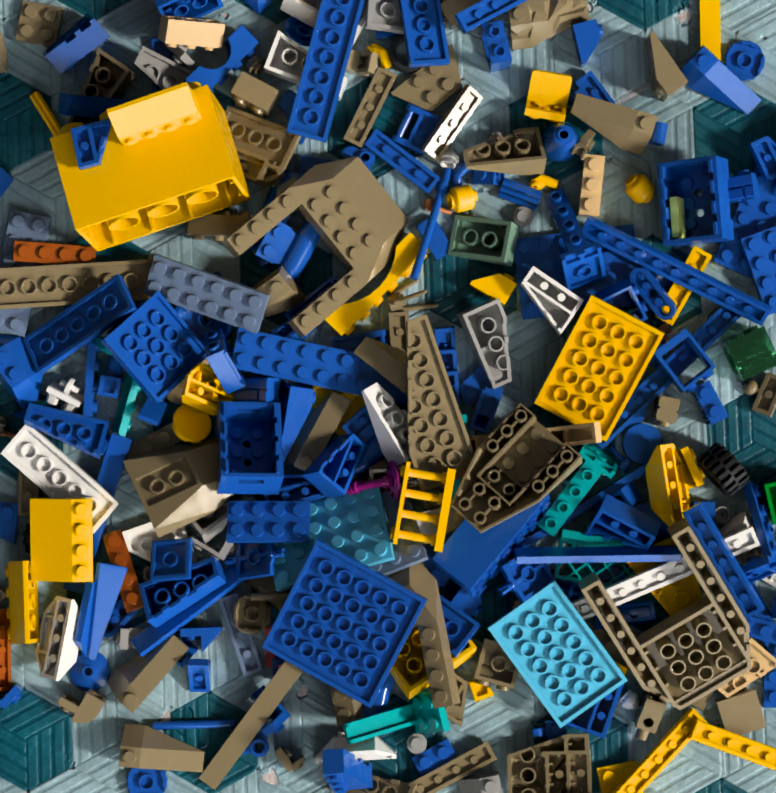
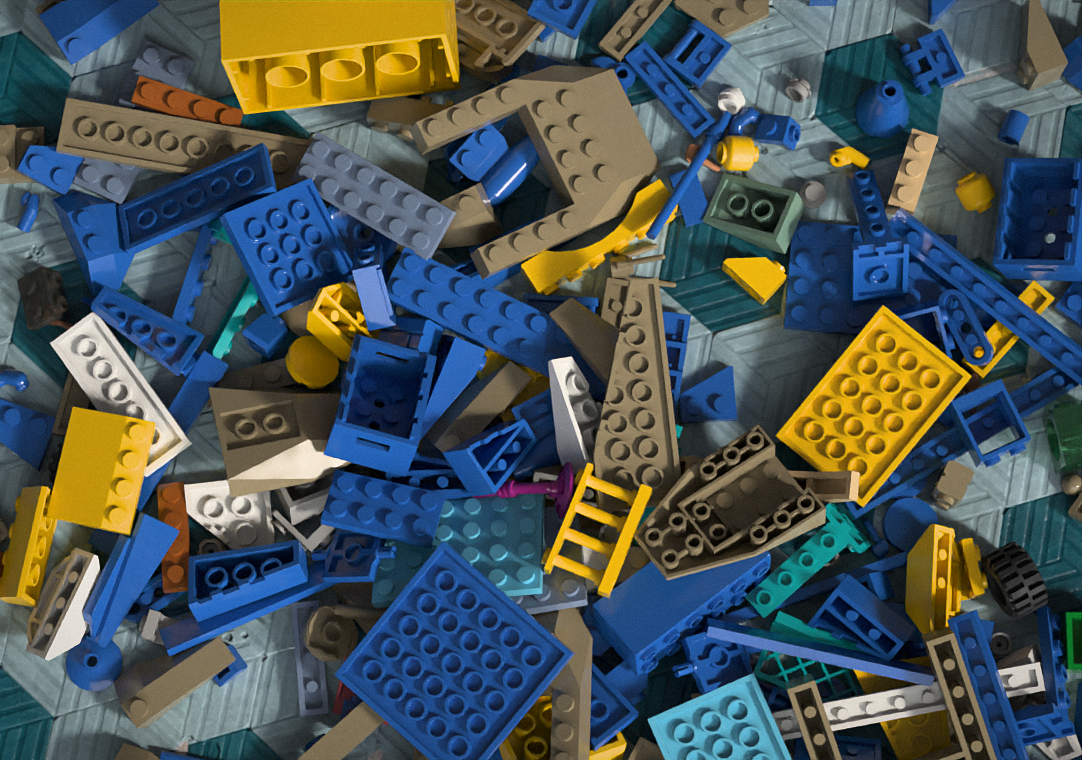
camera: 15 degrees right, 10 degrees down
white hips [46,378,84,413] -> none
dark tan brick [57,689,107,723] -> none
blue panel [97,375,123,399] -> none
blue piece [104,355,124,378] -> none
blue tile [150,538,193,582] -> none
blue slope [180,626,223,652] -> none
blue slope [188,659,211,692] -> none
plate [421,85,483,162] -> none
light grey wedge [457,298,512,389] -> none
dark tan wedge [462,127,547,176] -> none
blue slope [469,389,502,434] -> none
blue tile [497,178,542,211] -> none
white wedge [520,266,584,336] -> none
yellow bracket [524,69,572,123] -> none
dark tan wedge [570,93,658,155] -> none
dark tan plate [571,129,596,160] -> none
yellowish green tile [669,196,686,239] -> none
blue brick [690,380,728,425] -> none

